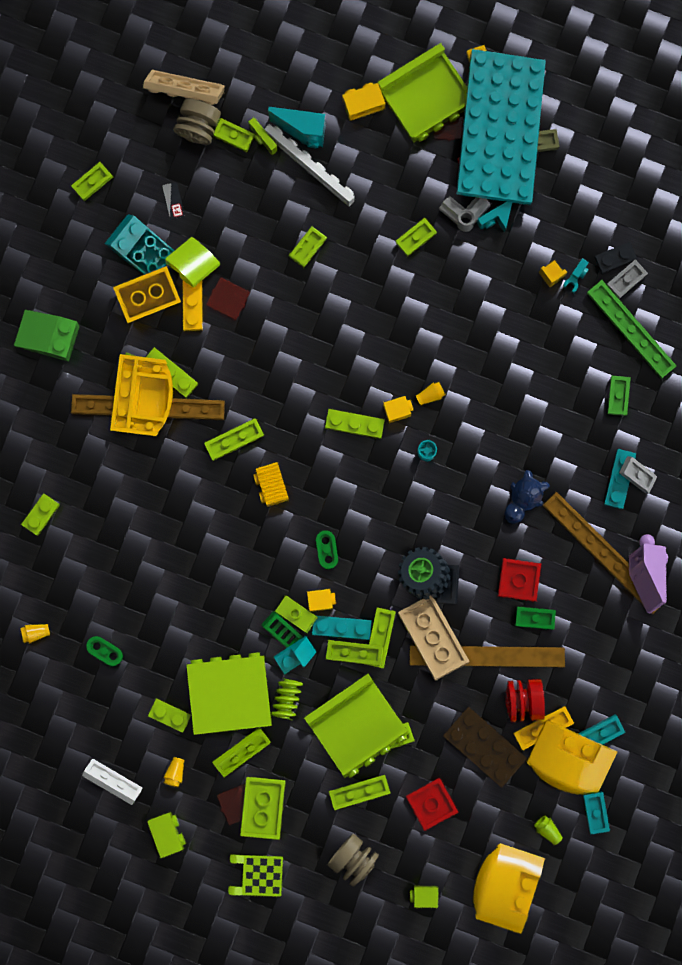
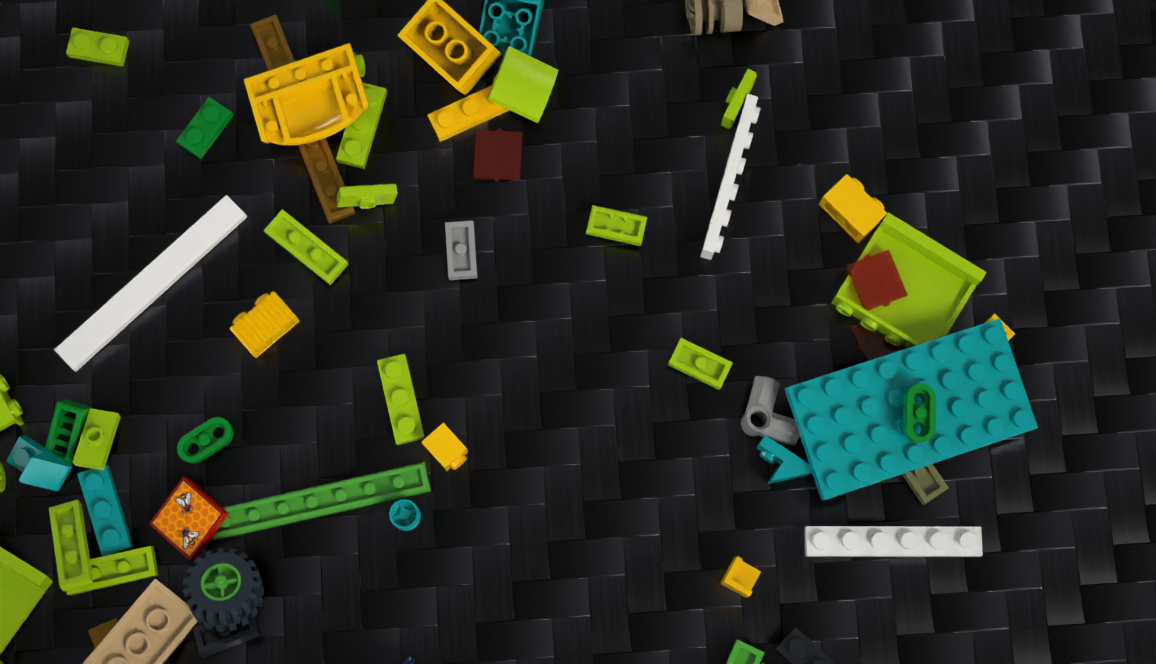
camera: 60 degrees right, 5 degrees down
sticker [162,182,185,220] -> none
lime plate [213,118,255,152] -> none
teal slope [268,107,326,148] -> none
yellow brick [307,589,336,612] -> none
yellow cone [416,382,445,405] -> none
teal plate [563,258,589,293] -> none
none -> white tile [54,195,247,371]
none -> tile [149,477,229,561]
none -> green plate [176,97,234,159]
none -> bright green tile [209,462,431,542]
none -> lime plate [336,184,398,209]
none -> light grey plate [445,221,477,280]
none -> white plate [804,526,983,557]
none -> clear red piece [846,250,908,311]
none -> green plate [903,383,936,443]

